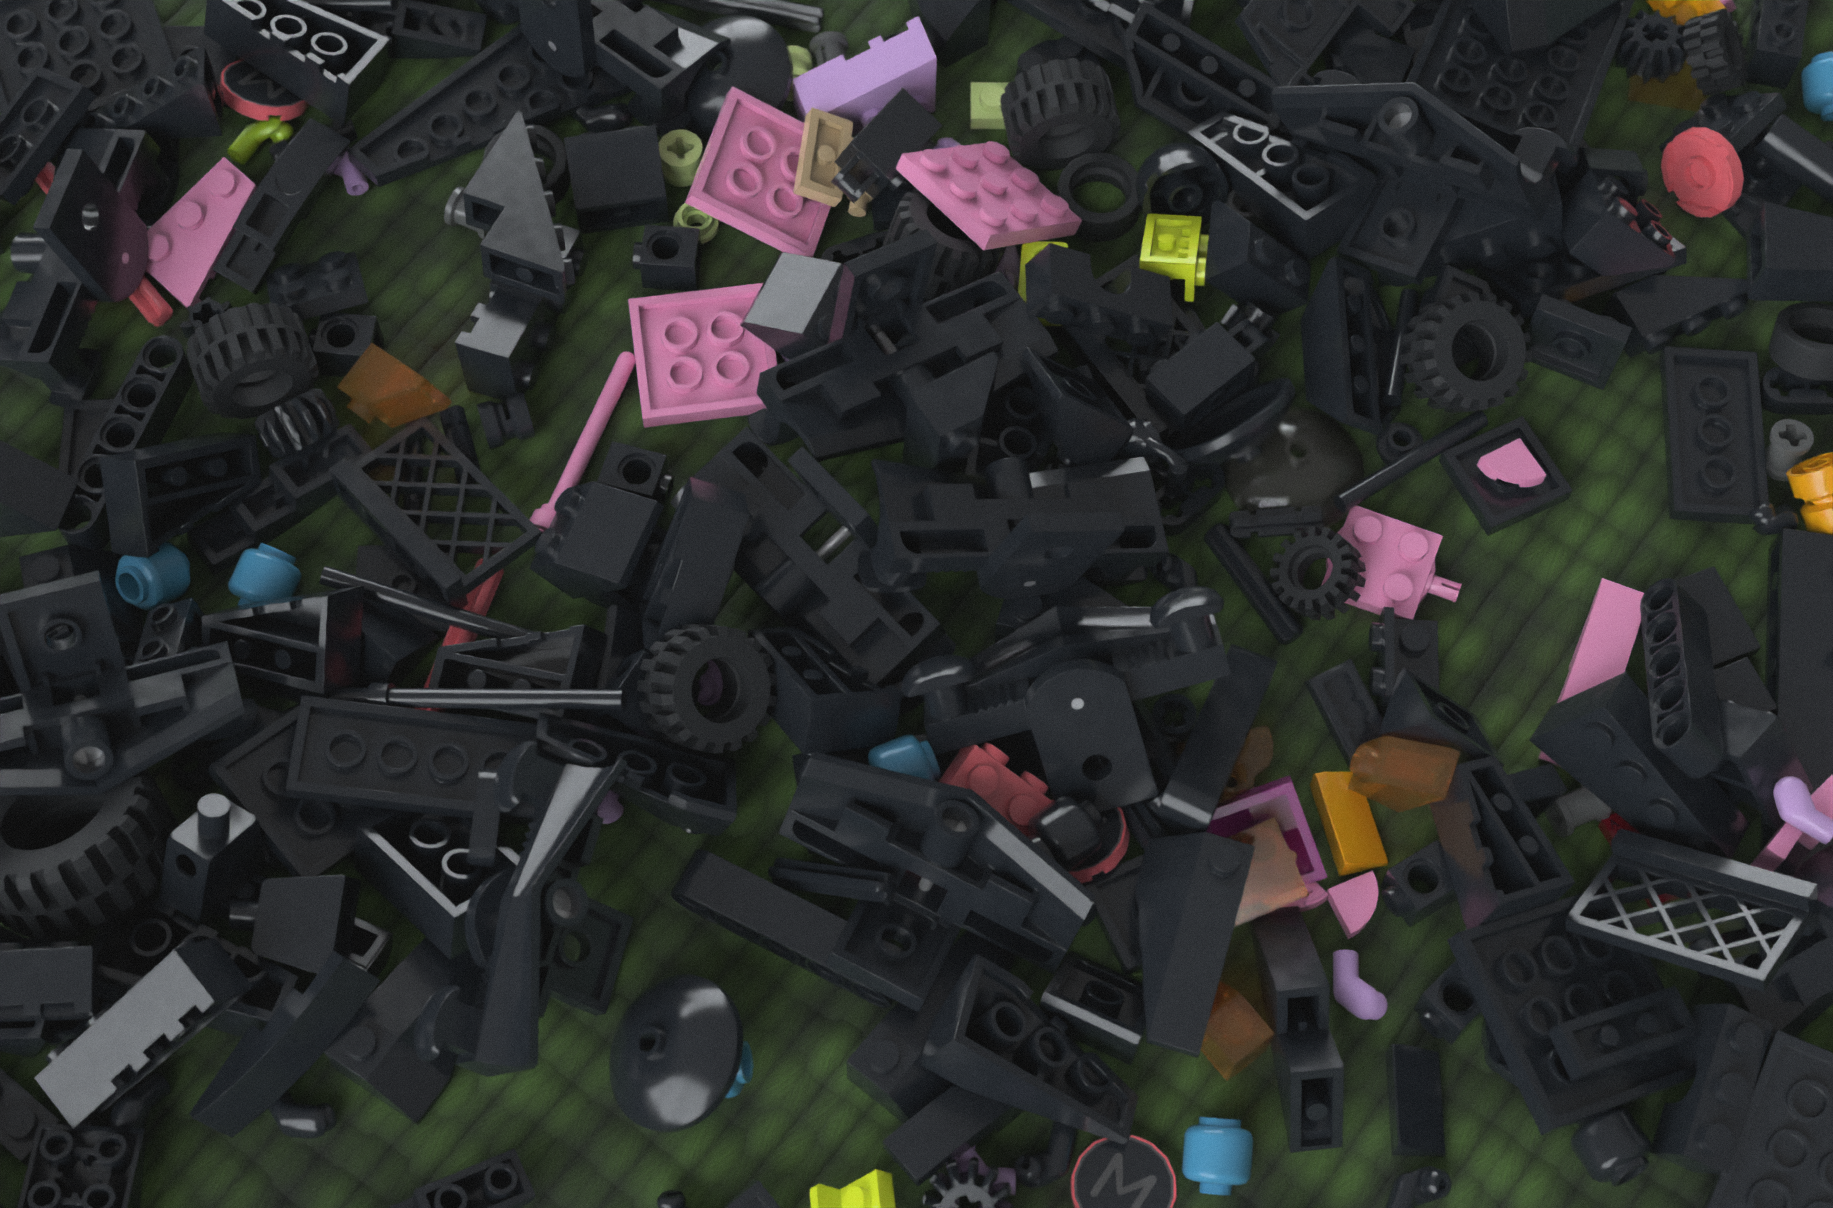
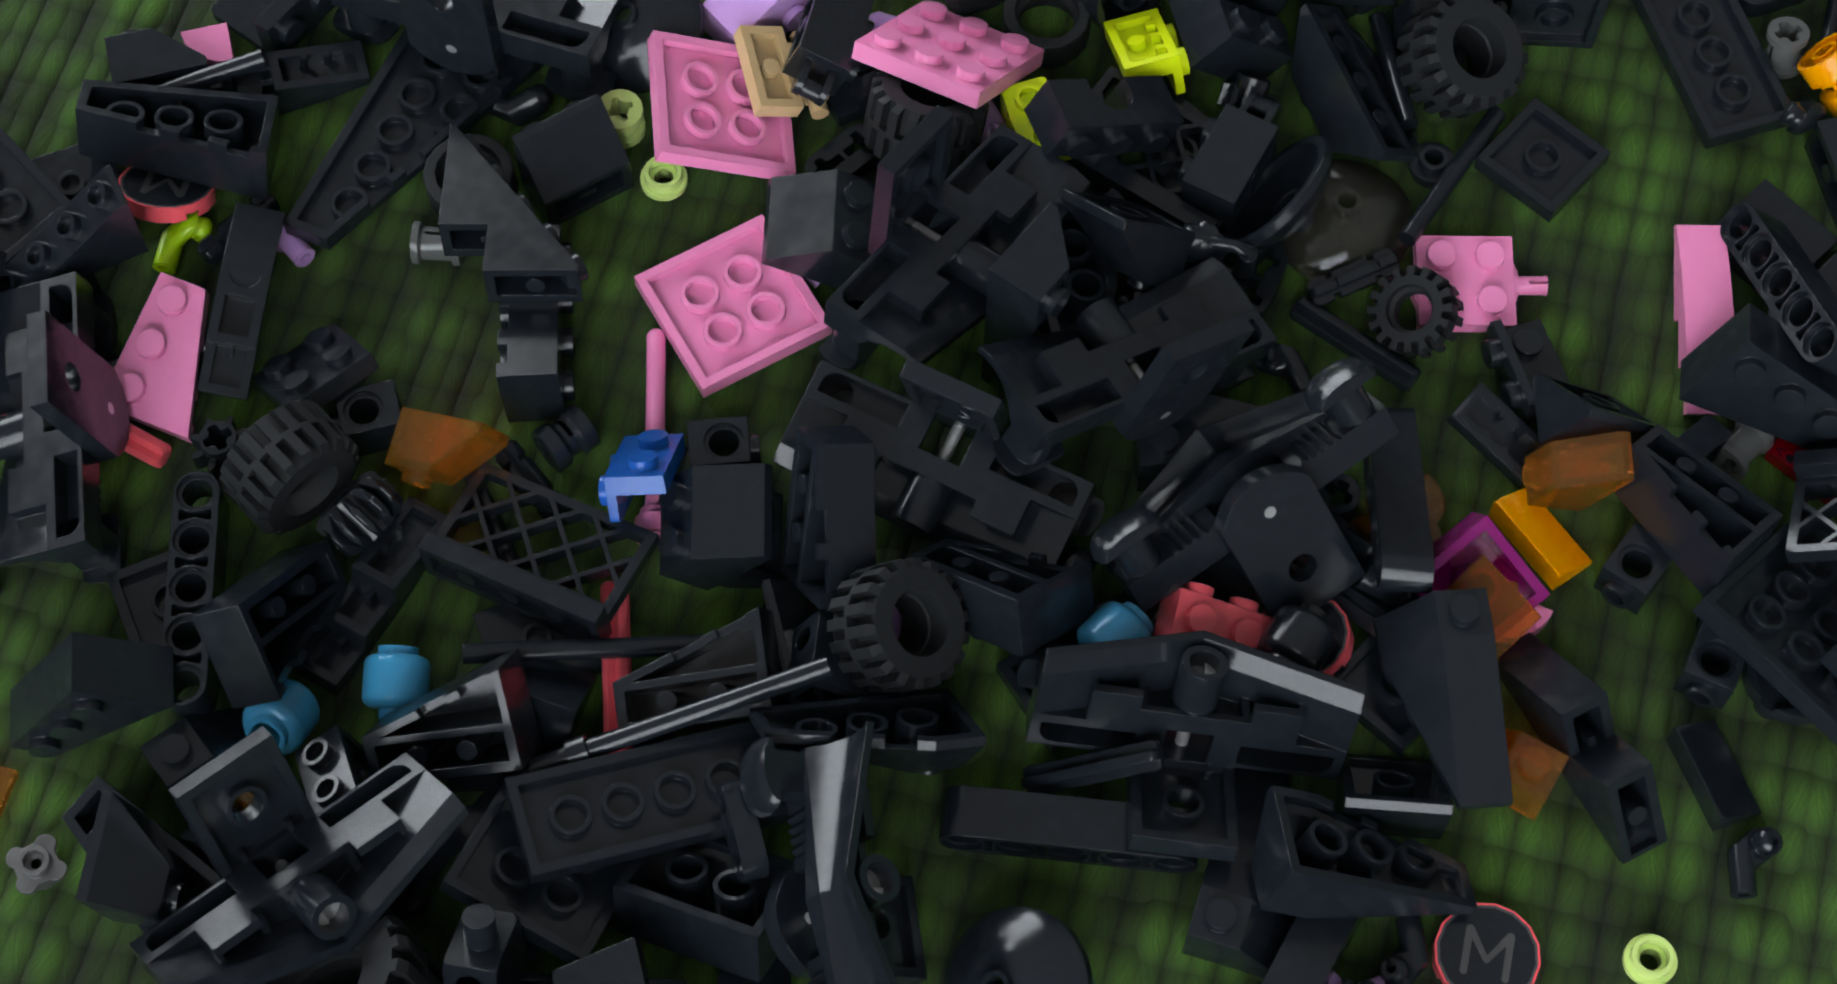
camera: 20 degrees left, 0 degrees up
black brick [633,224,702,291] -> none
dark azure head [1182,1117,1253,1195] -> none
bright pink tile [1327,870,1378,939] -> none
lavender arm [1333,950,1388,1020] -> none
bright pink tile [1477,438,1546,488] -> none
none -> blue bracket [598,429,686,522]

